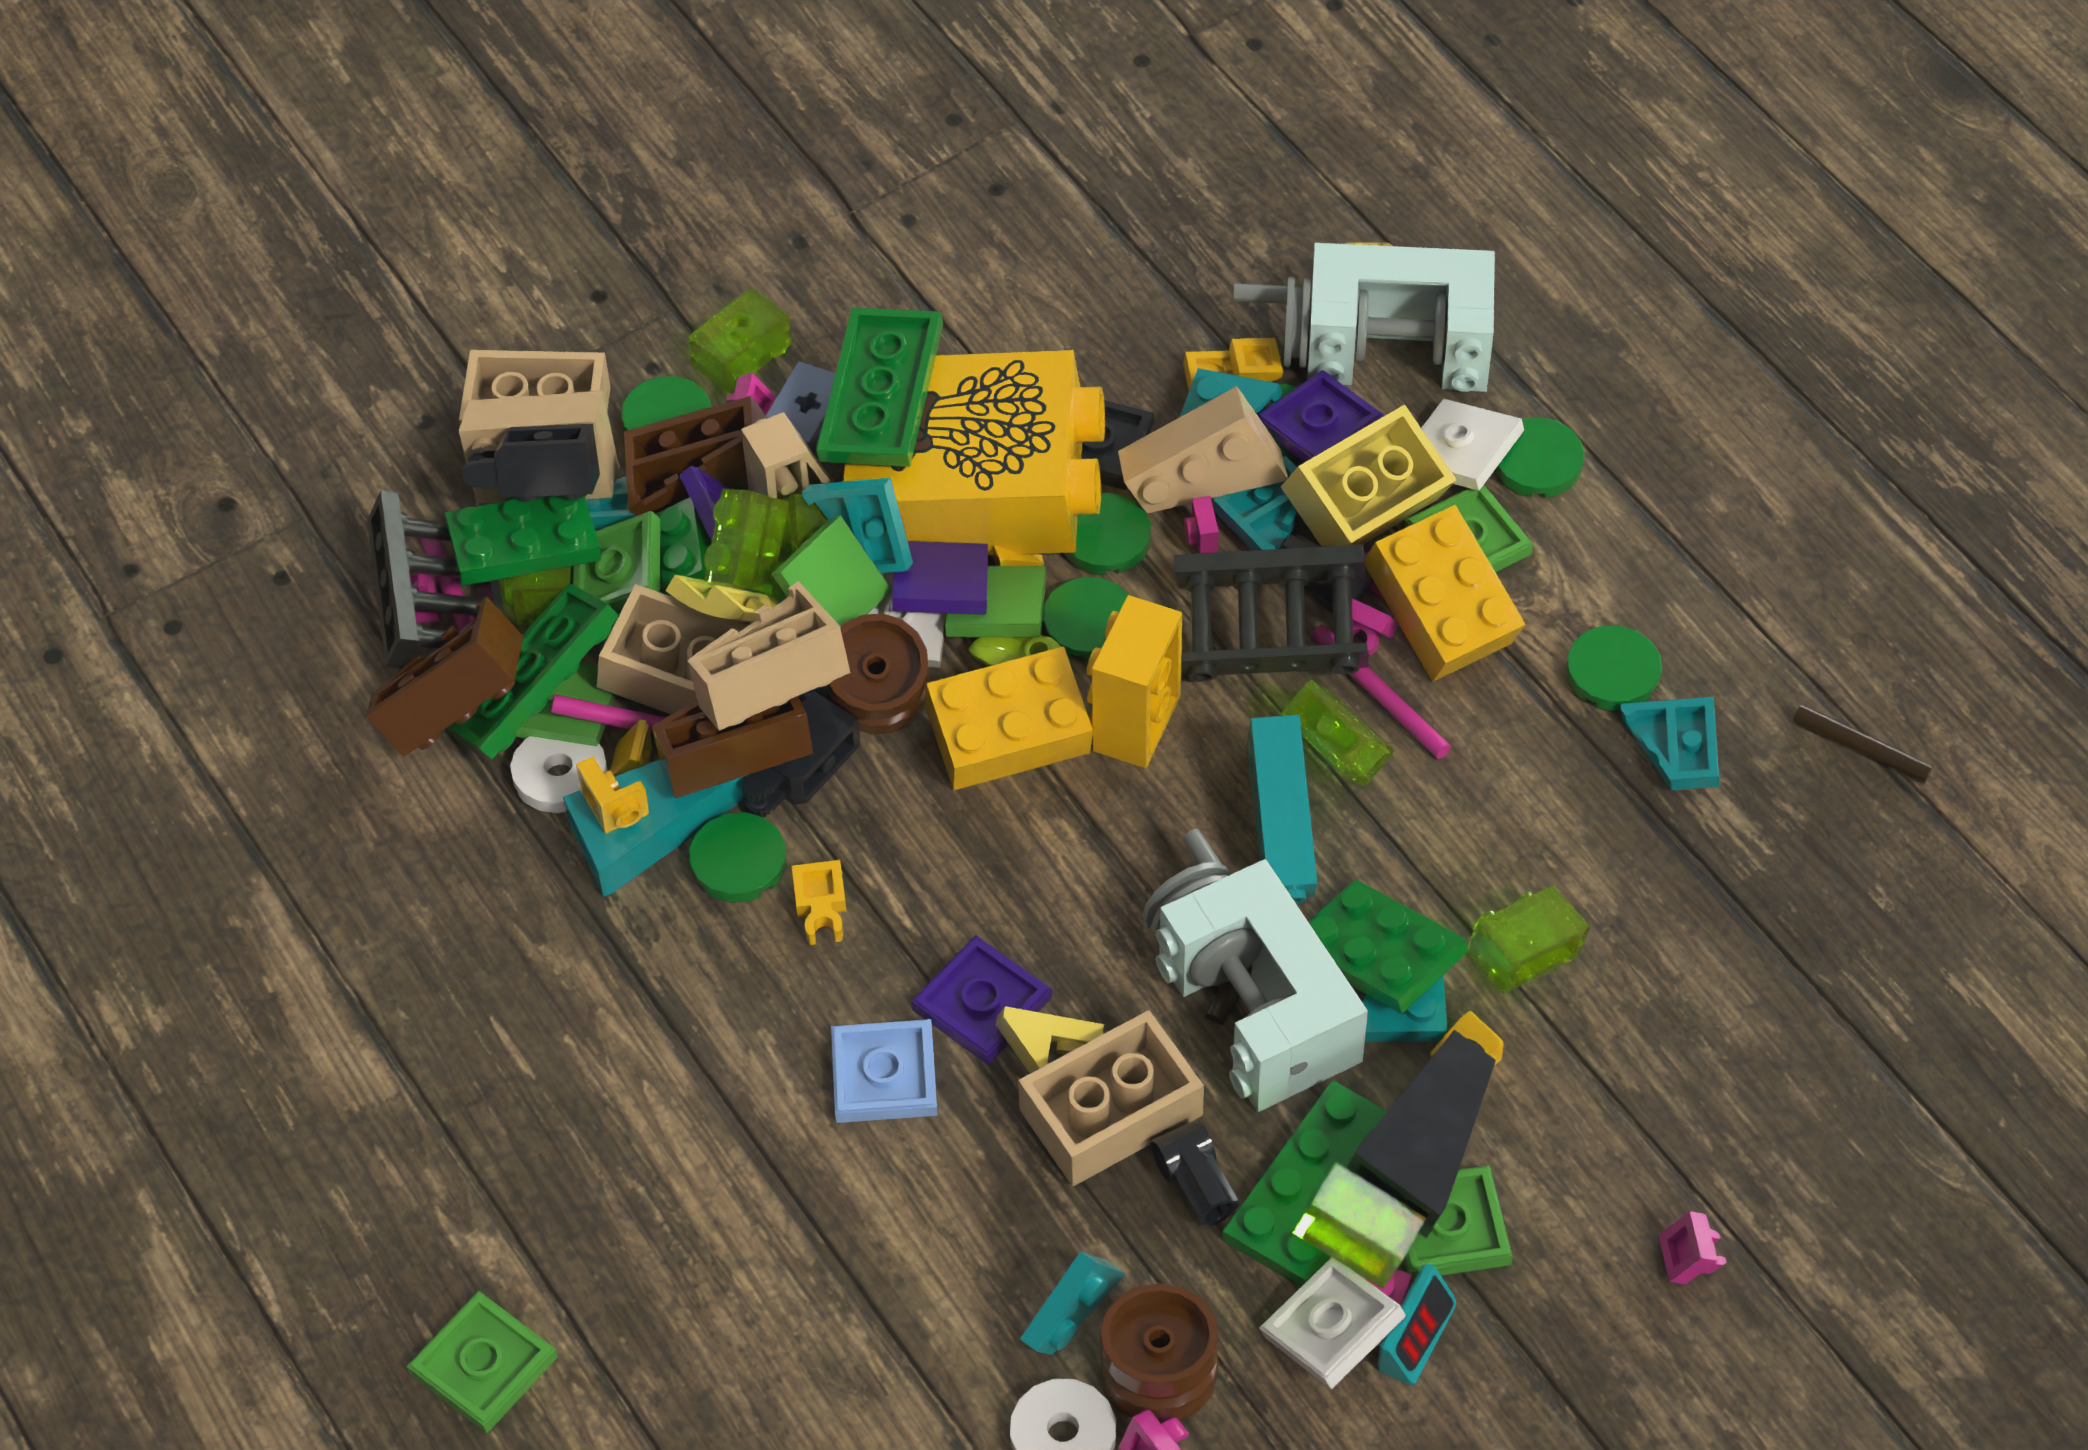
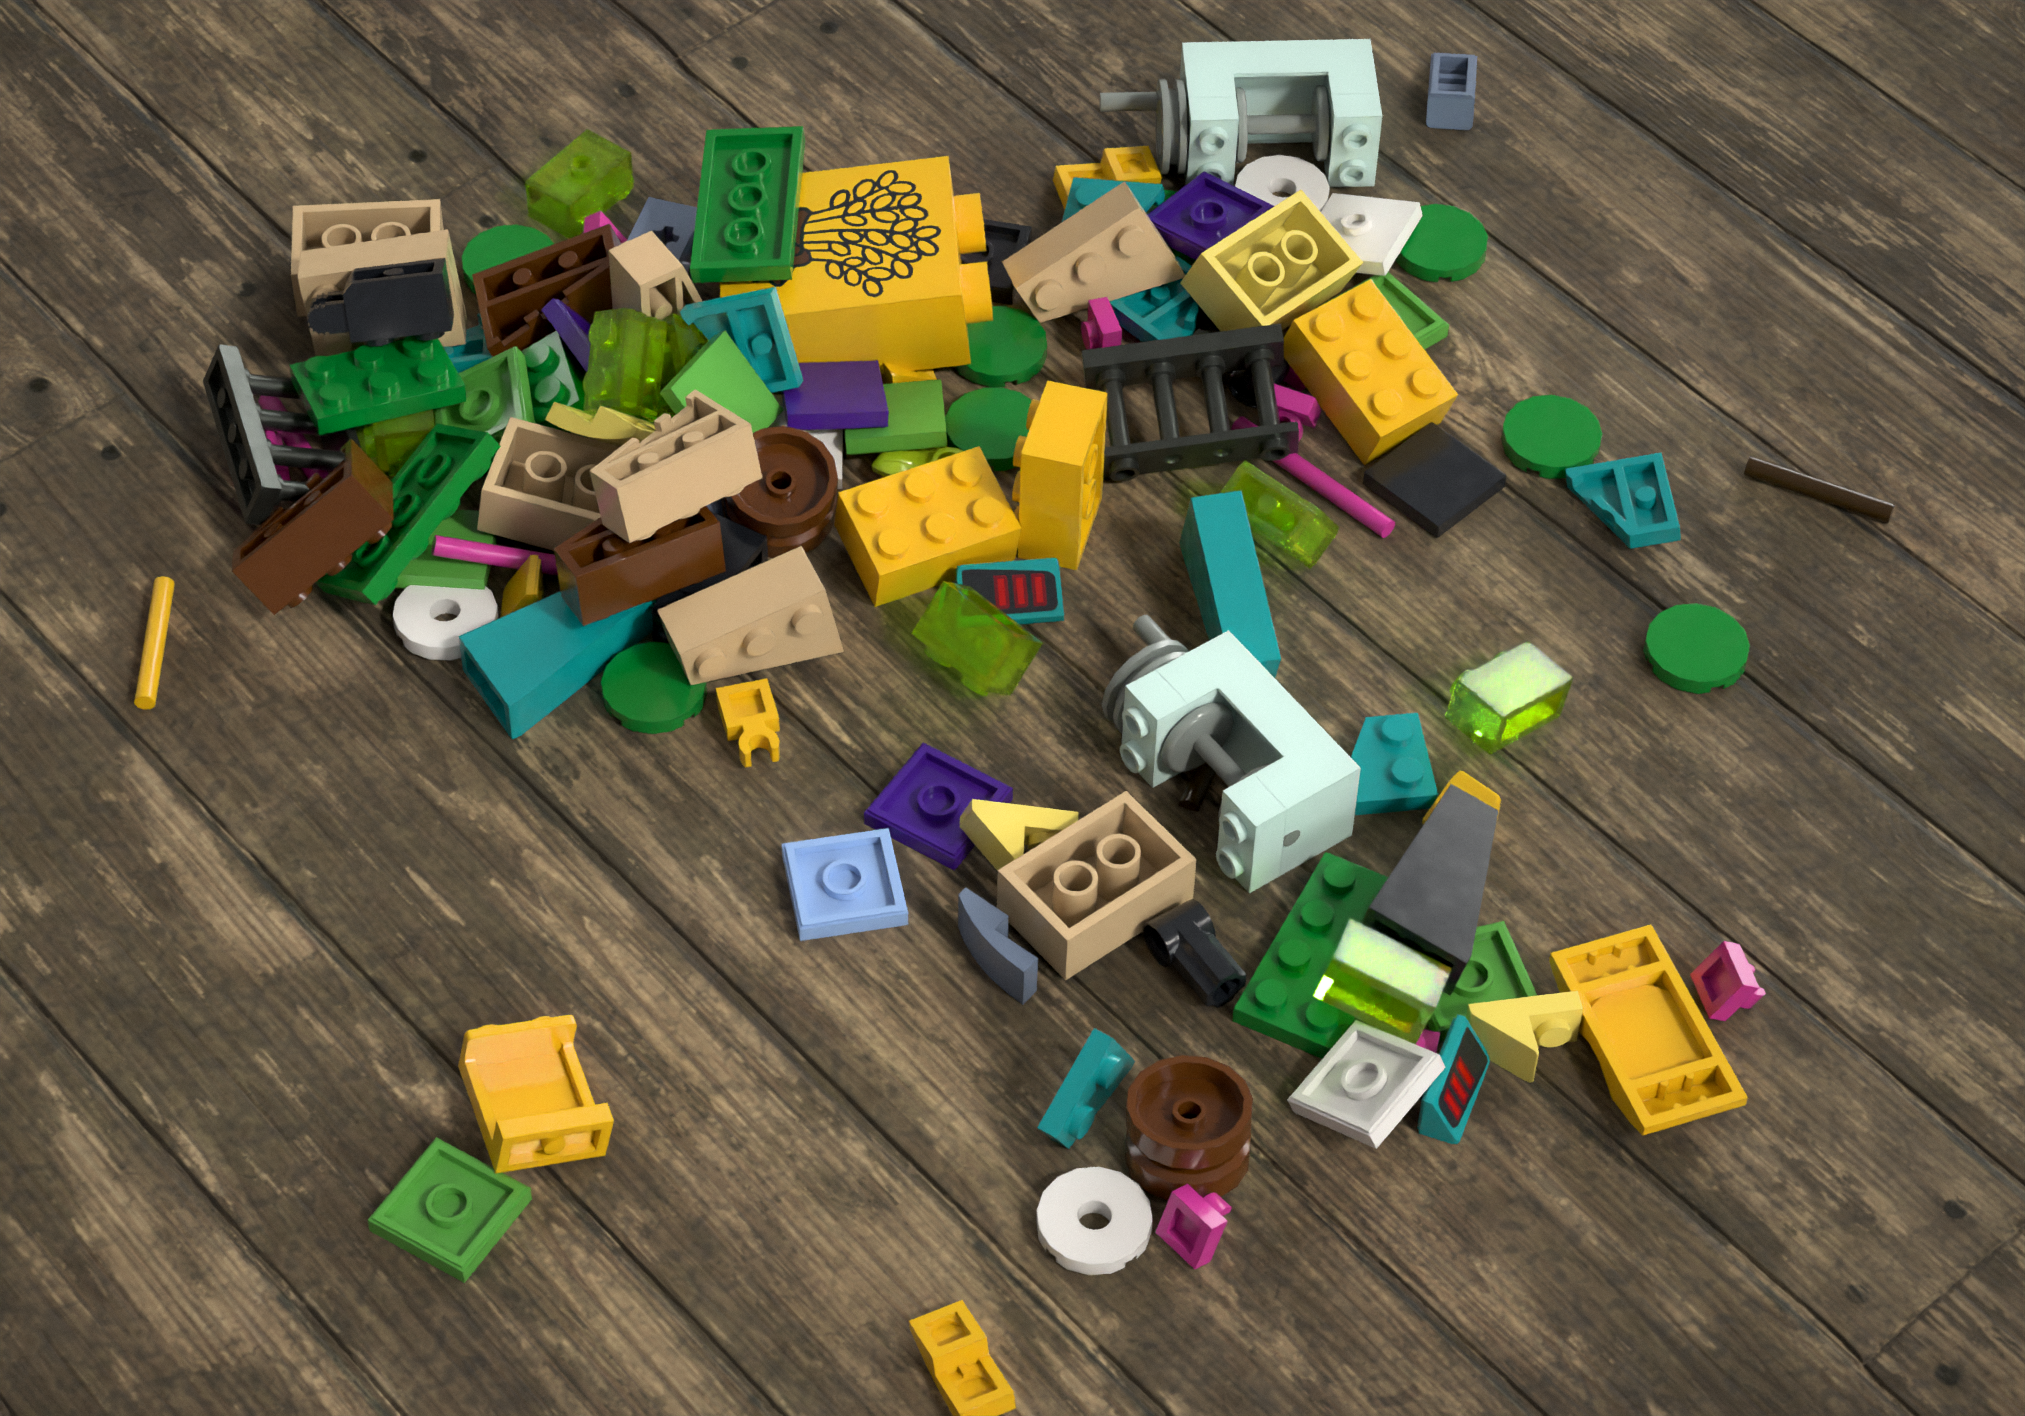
camera: 10 degrees left, 5 degrees down
yellow bracket [576,756,649,834] -> none
green plate [1308,879,1468,1014] -> none
none -> yellow bar [134,576,175,709]
none -> yellow panel [458,1015,614,1174]
none -> tan wedge [657,546,844,685]
none -> clear neon green brick [911,581,1043,696]
none -> slope [955,558,1064,629]
none -> sand blue slope [958,888,1038,1005]
none -> white tile [1235,155,1330,212]
none -> black tile [1363,422,1506,538]
none -> sand blue slope [1426,53,1477,130]
none -> light yellow slope [1466,991,1583,1083]
none -> yellow slope [1549,925,1748,1136]
none -> green tile [1643,603,1750,694]

